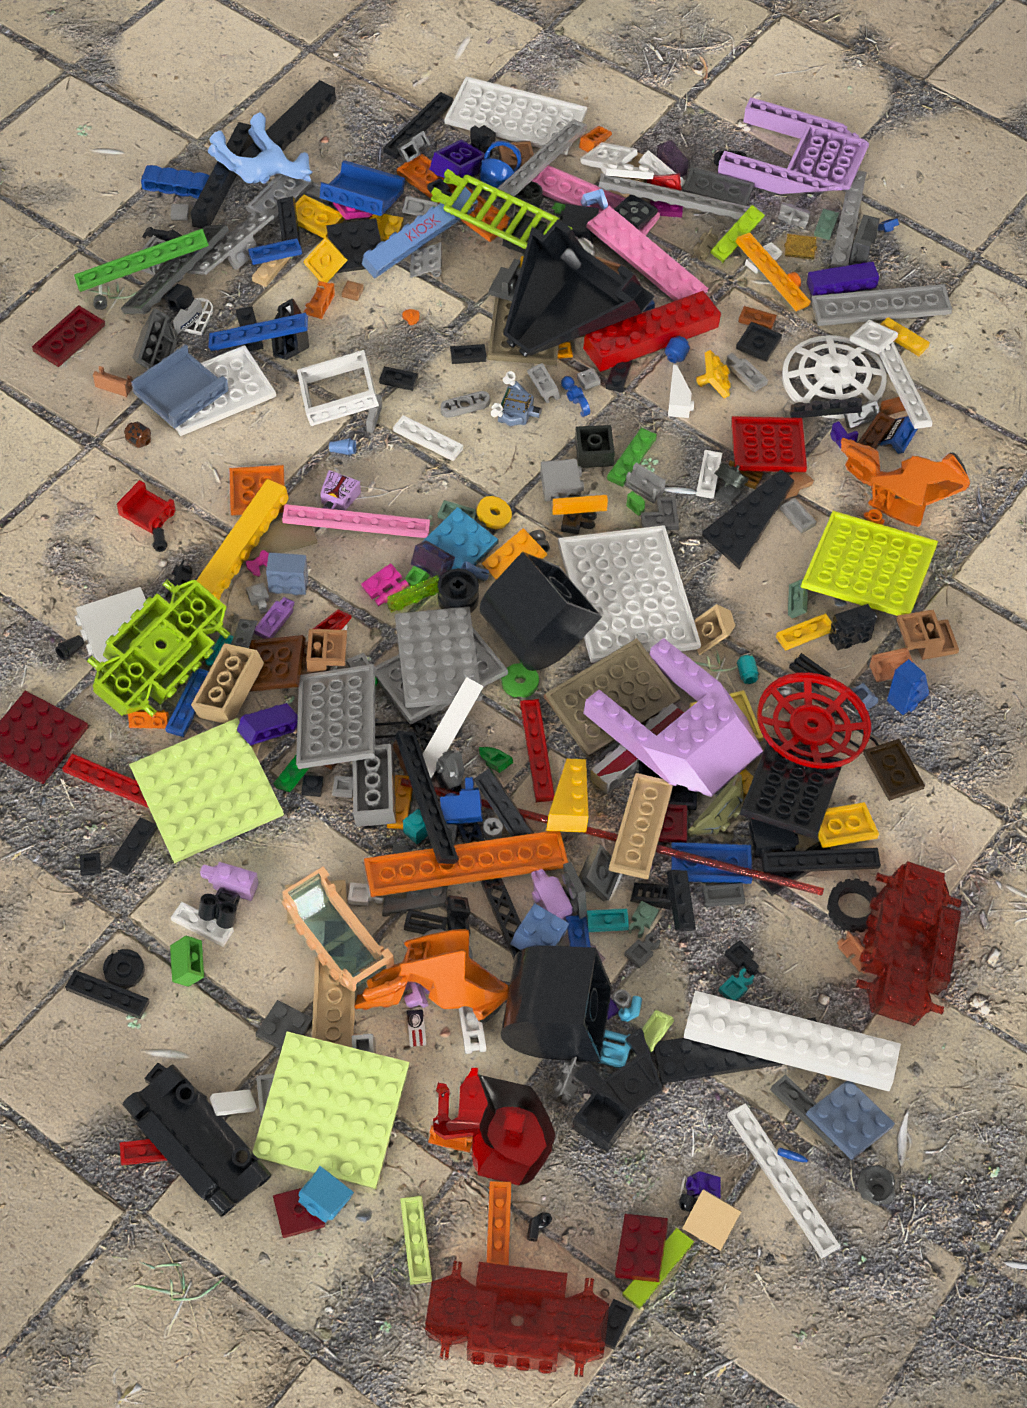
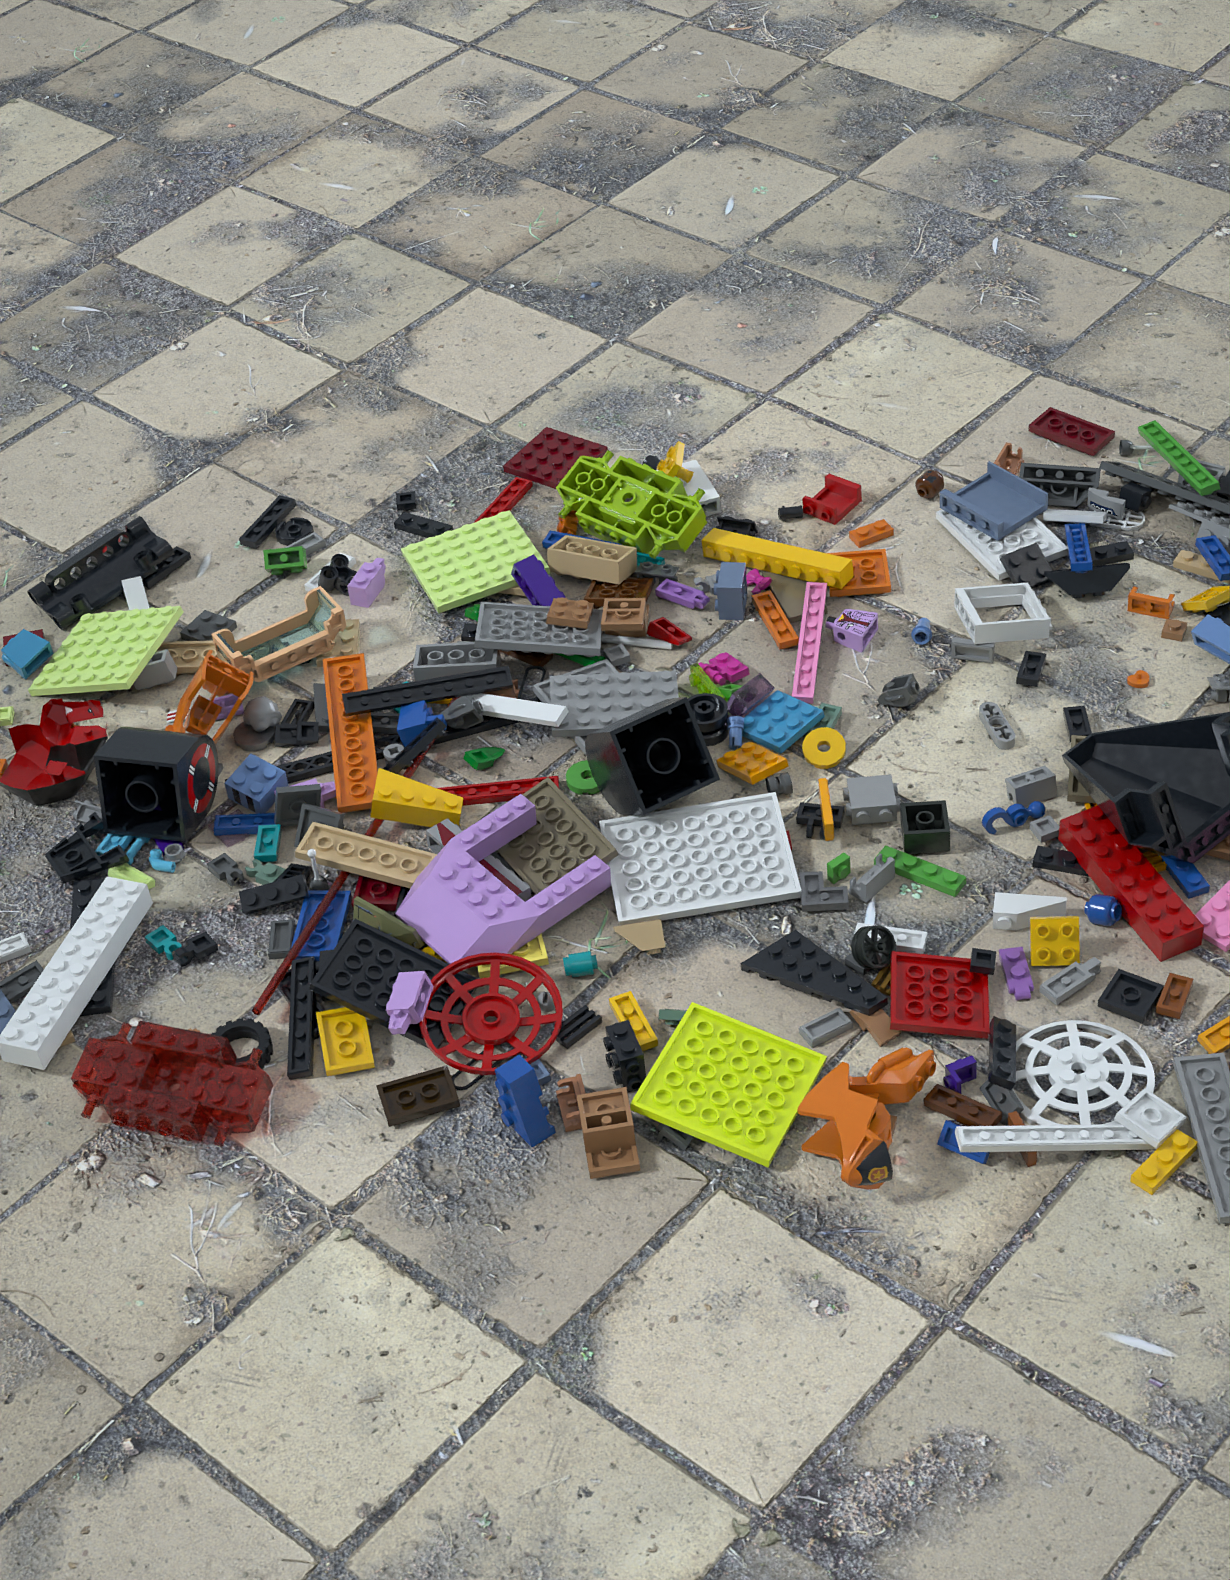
camera: 100 degrees right, 15 degrees down
white plate [393,415,463,461] -> none
sand blue torso [491,371,542,427] -> none
black container [572,1087,633,1152] -> none
none -> light grey tile [284,532,326,556]
none -> hinge [307,849,329,891]
none -> lavender hinge [386,971,433,1035]
none -> medium nougat plate [546,597,594,629]
none -> yellow plate [657,441,694,483]
none -> orange plate [752,590,799,650]
none -> orange plate [849,519,894,548]
none -> dark grey hand [878,673,920,707]
none -> black plate [969,948,996,975]
none -> medium lavender hinge [999,947,1034,1000]
none -> black plate [1000,542,1053,589]
none -> white tile [1043,509,1107,524]

